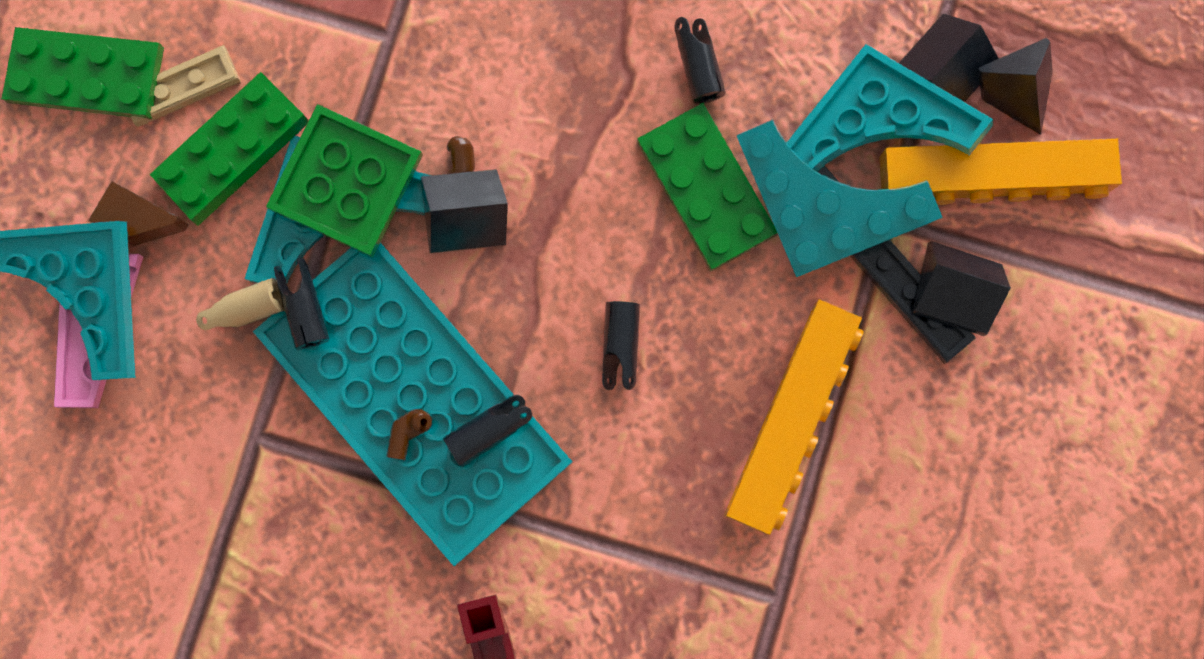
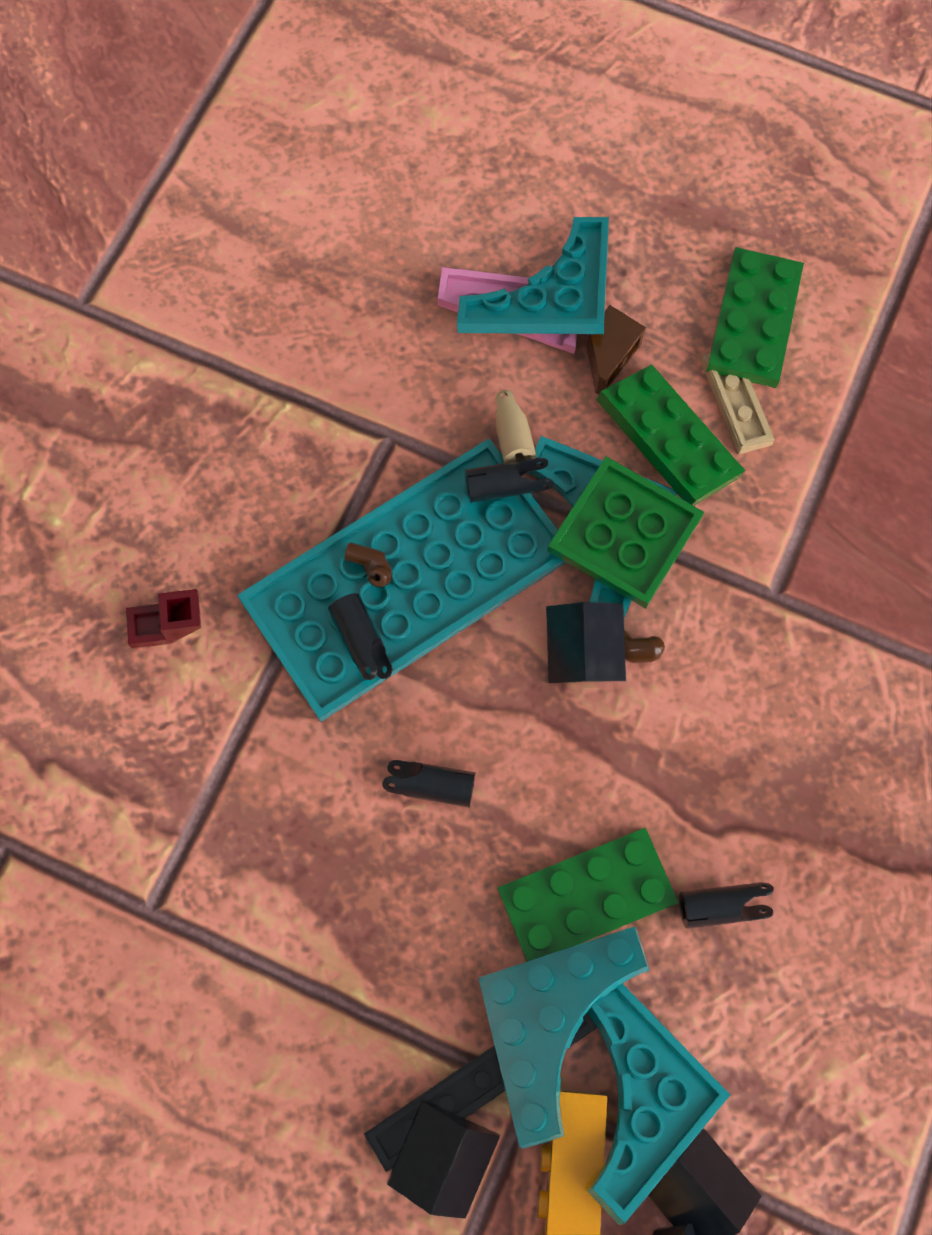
camera: 90 degrees right, 10 degrees down
light orange brick [724,299,864,535] -> none

